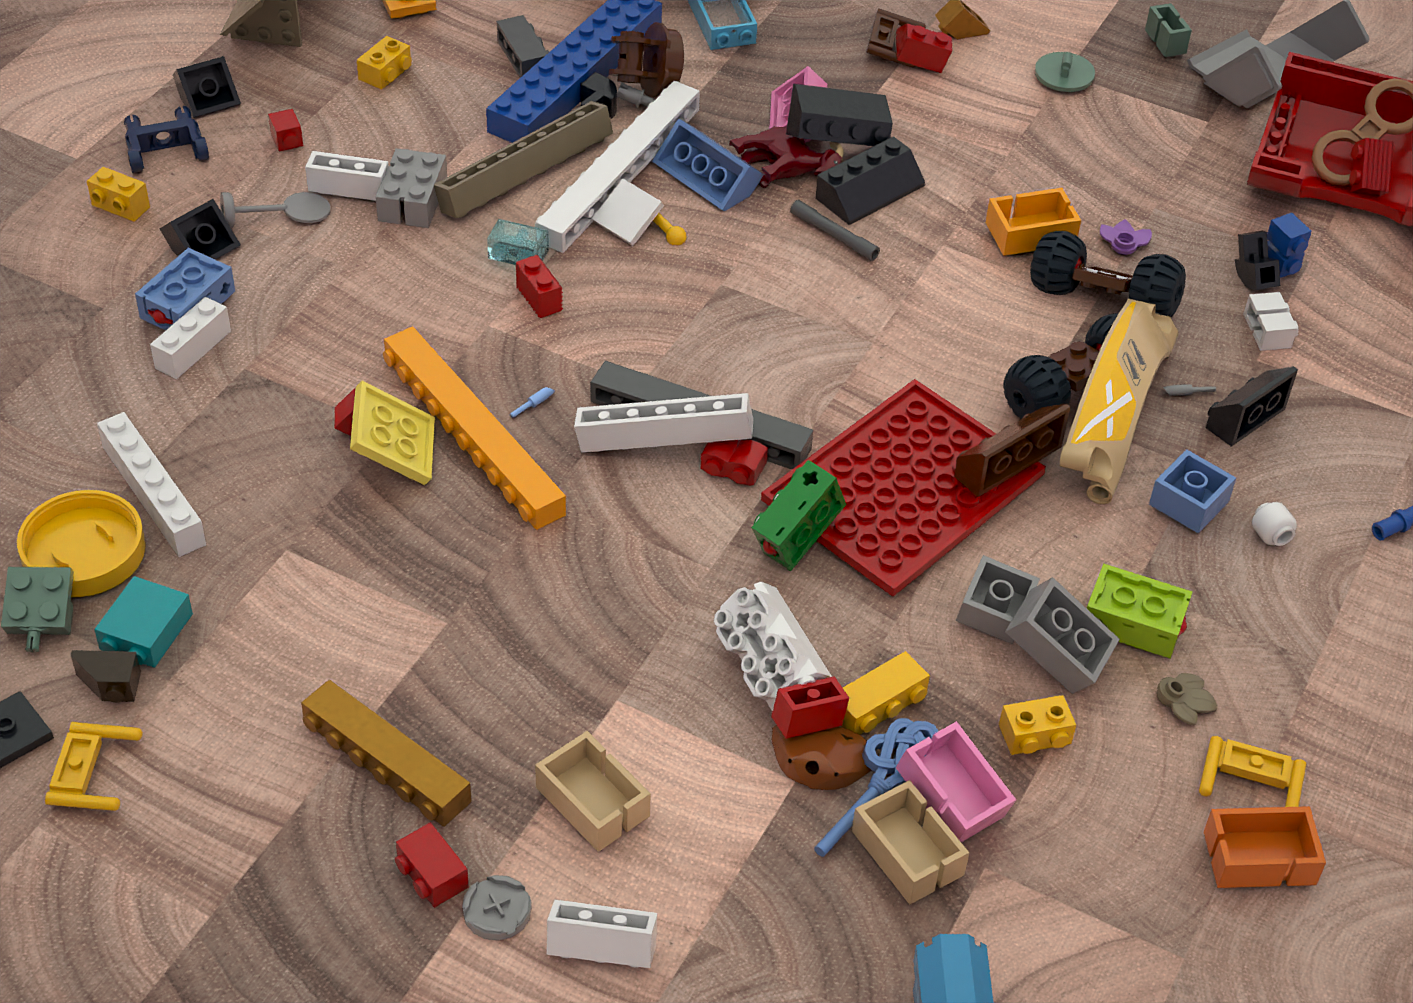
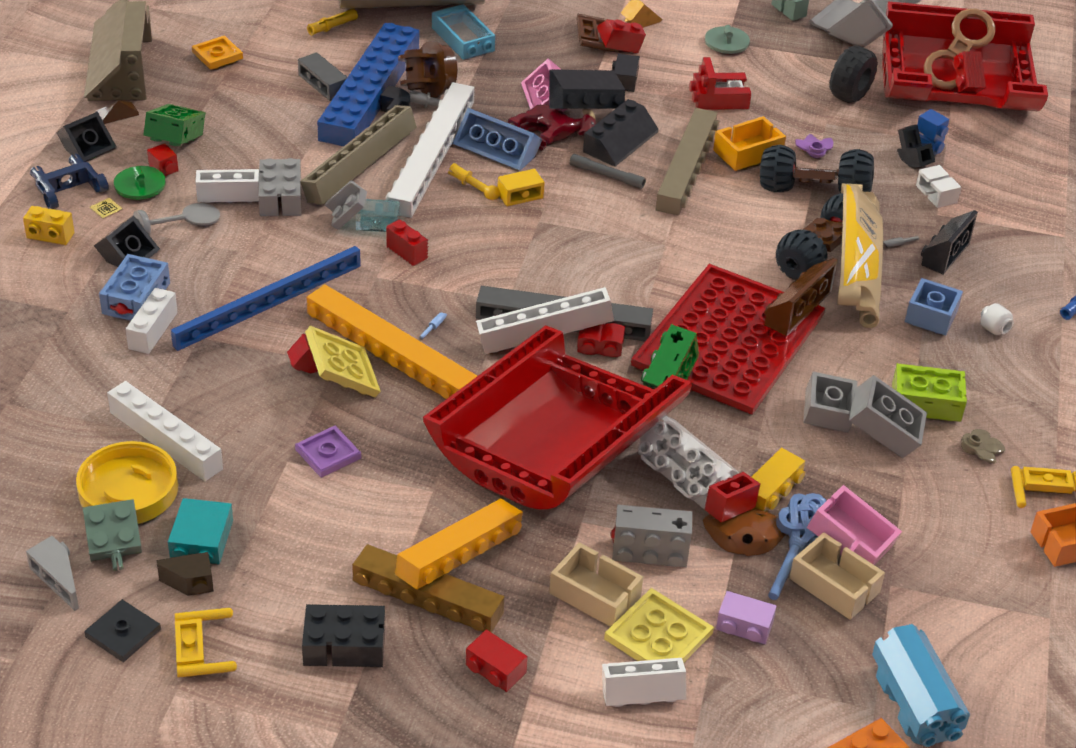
camera: 15 degrees left, 5 degrees down
yellow brick [357,36,412,90] -> none
light grey tile [462,875,532,940] -> none
white tile [592,179,664,246] -> none
yellow brick [999,695,1076,755] -> none
none -> clear yellow sticker [90,198,123,218]
none -> reddish brown slope [95,101,139,124]
none -> green shield [114,166,166,200]
none -> green piece [143,104,206,146]
none -> blue plate [171,246,361,351]
none -> medium lavender tile [295,426,361,478]
none -> black piece [302,604,385,667]
none -> light grey bracket [325,180,367,230]
none -> light orange brick [395,498,523,590]
none -> red slope [423,325,692,509]
none -> yellow brick [497,169,545,207]
none -> light yellow plate [604,588,714,663]
none -> light grey piece [610,505,692,568]
none -> black brick [612,54,640,92]
none -> dark tan brick [656,108,720,215]
none -> red brick [689,57,752,110]
none -> lavender brick [716,591,776,645]
none -> black tyre [829,45,878,103]

